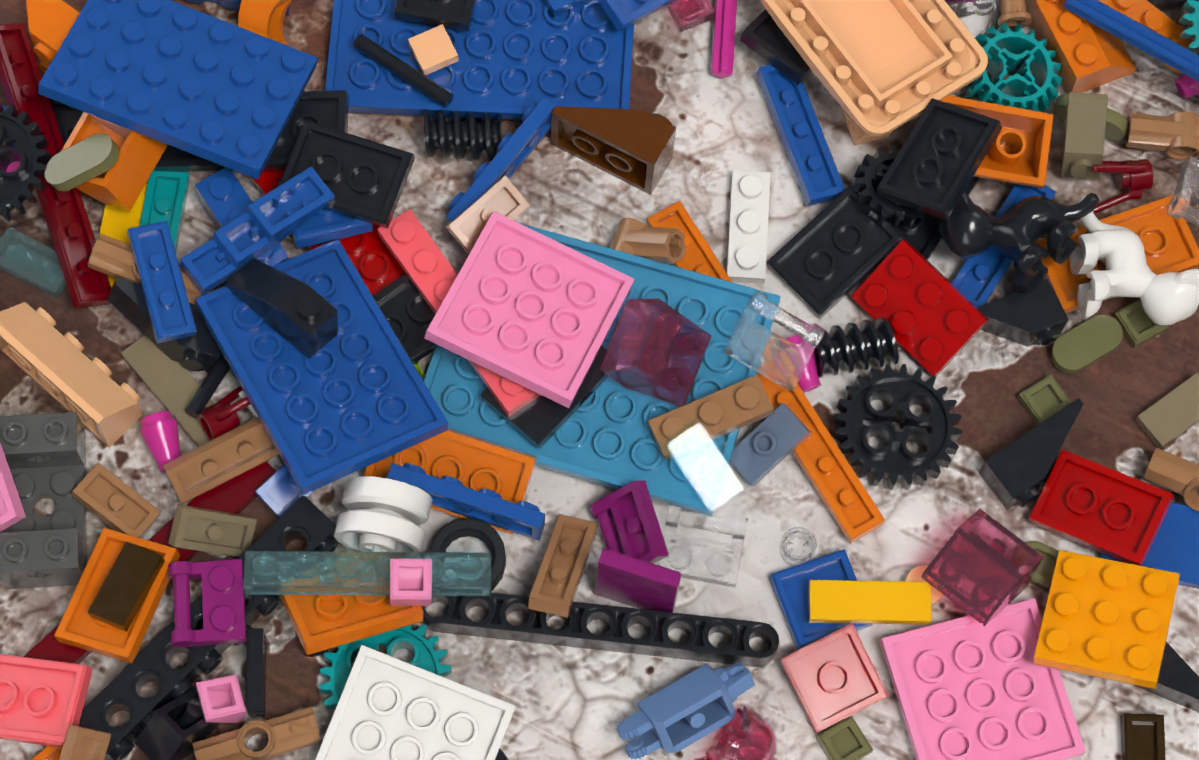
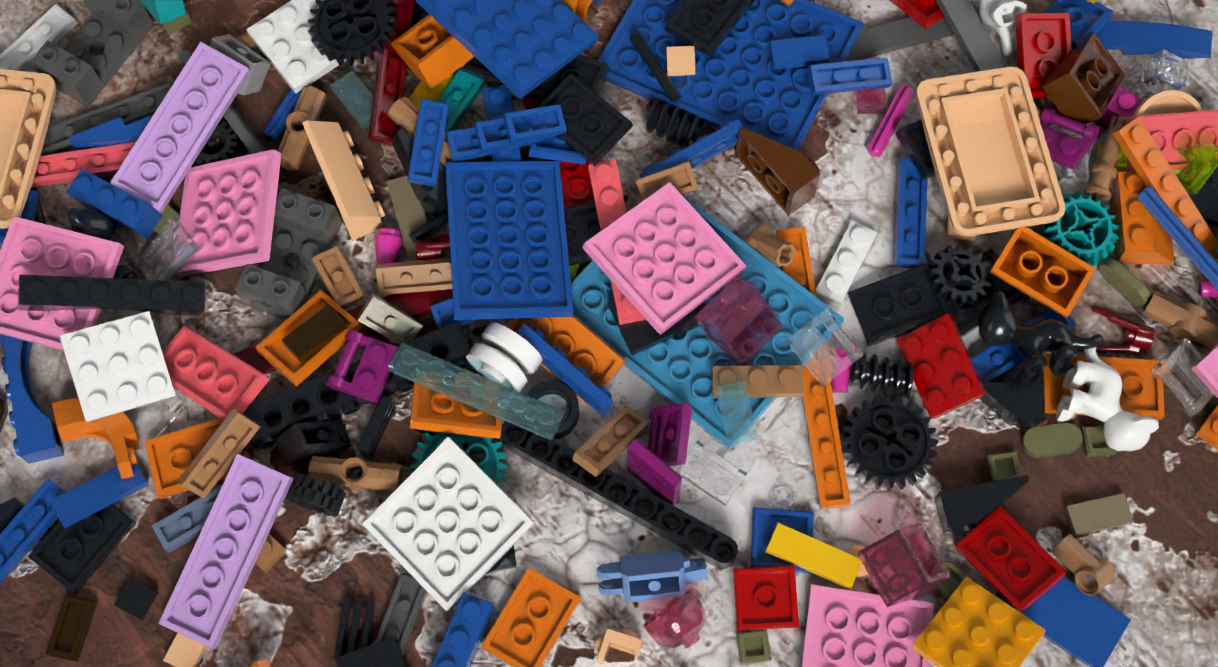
camera: 30 degrees right, 0 degrees up
tile [44,133,119,191] -> none
bright pink slope [196,674,246,723] -> none
black slope [225,258,338,359] -> none
bright pink slope [390,559,432,606] -> none
sand blue plate [730,403,812,486] -> none
black tile [876,98,1002,221] -> none
dark tan slope [1061,92,1108,179] -> none

